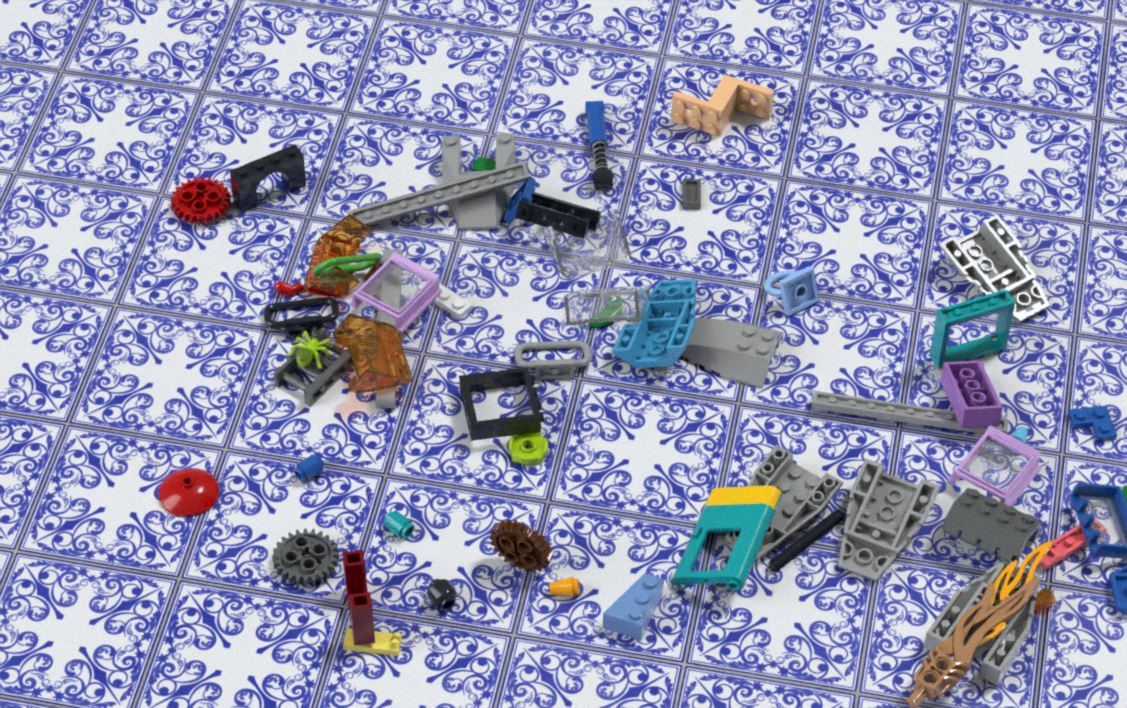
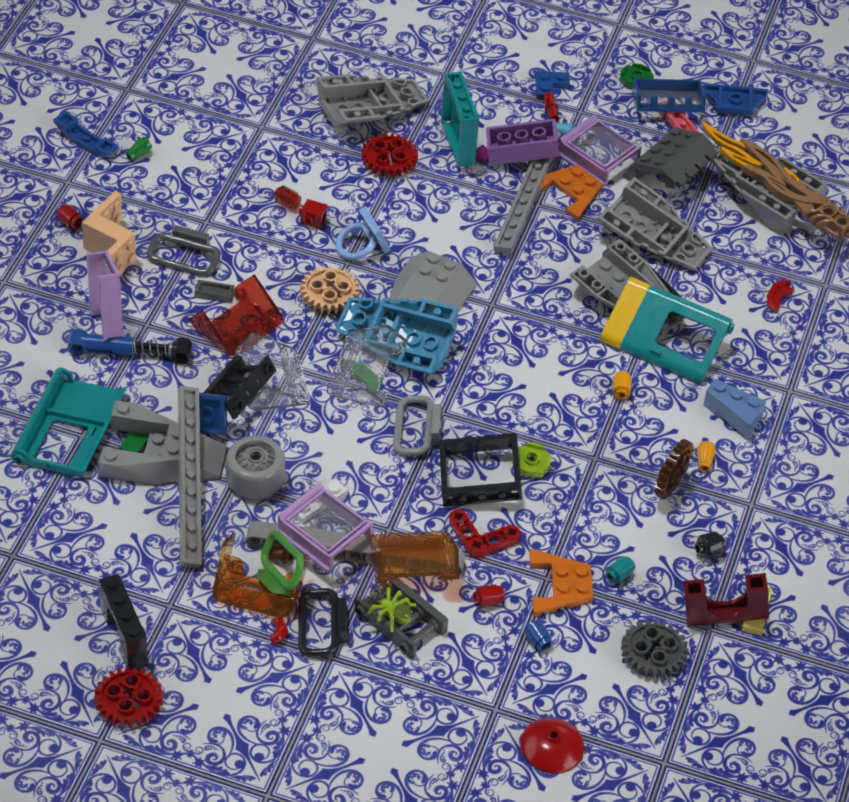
camera: 85 degrees left, 0 degrees up
none -> teal piece [11,367,127,477]
none -> blue slope [53,110,119,157]
none -> red brick [57,204,84,229]
none -> lavender piece [86,251,126,340]
none -> green cone [125,137,152,161]
none -> dark grey bar [146,225,221,276]
none -> clear red windscreen [189,274,283,356]
none -> light grey wheel [226,436,285,500]
none -> clear red brick [274,185,302,209]
none -> red brick [299,199,328,229]
none -> light nougat gear [300,265,360,315]
none -> red gear [361,133,418,178]
none -> red beam [449,509,521,558]
none -> red brick [473,584,505,607]
none -> orange wing [529,549,594,617]
none -> orange wing [539,165,602,221]
none -> red pin [543,92,560,123]
none -> light orange brick [612,371,632,399]
none -> red piece [766,280,793,312]

